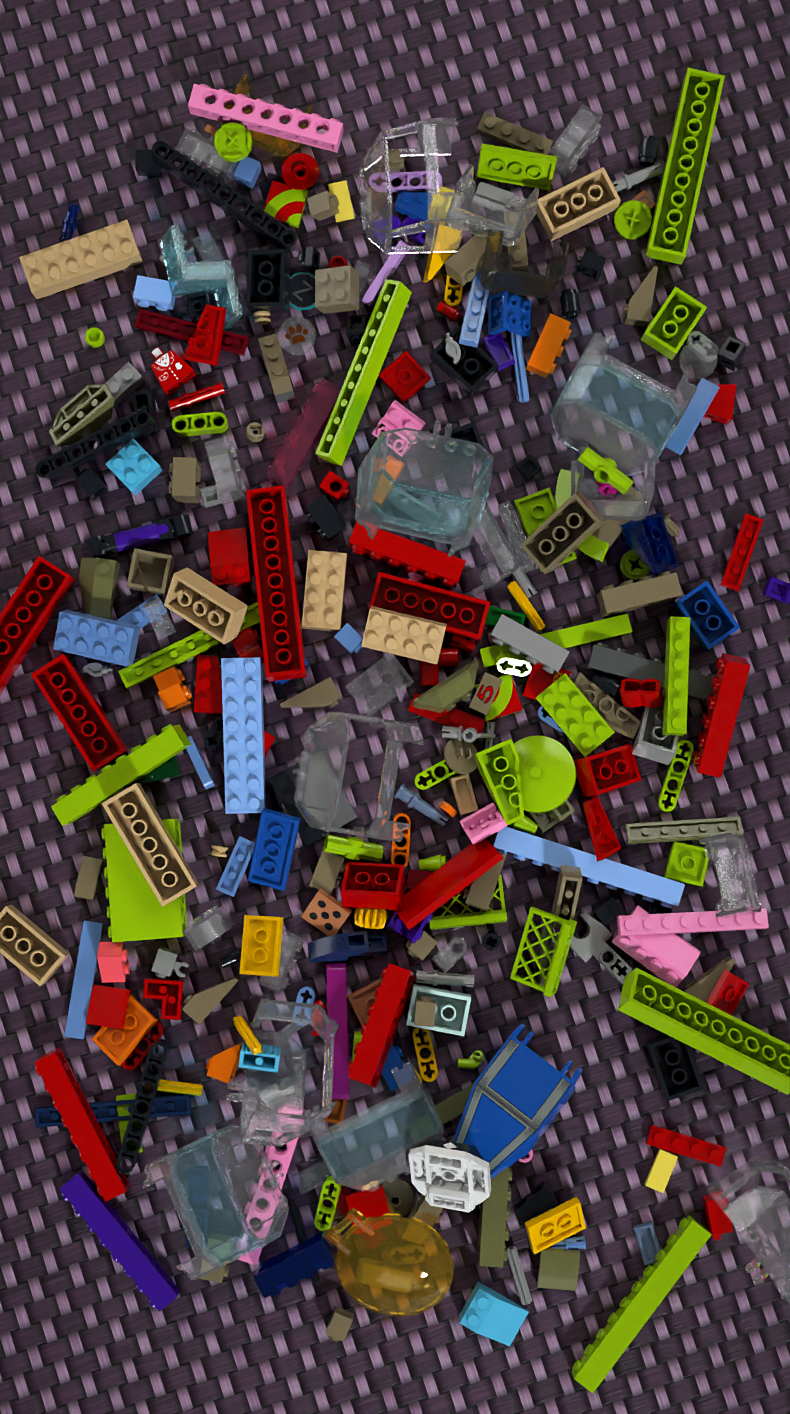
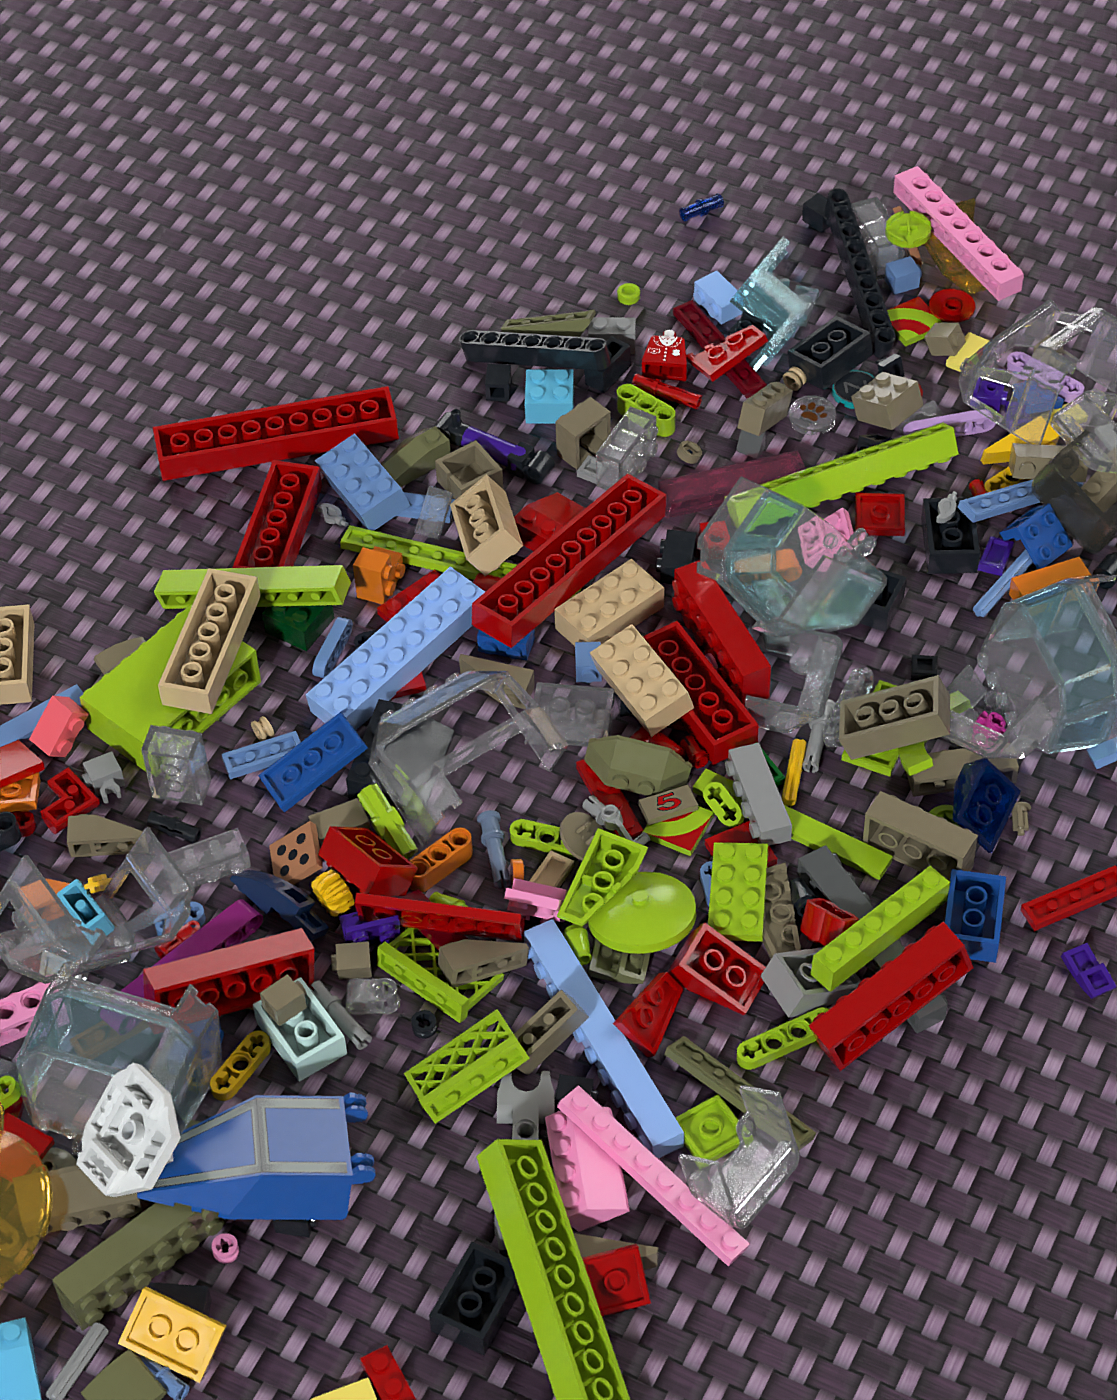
camera: 50 degrees right, 35 degrees down
tan brick [19,220,143,299] -> none
yellow plate [240,915,283,977] -> none
lime piece [577,447,634,495] -> none

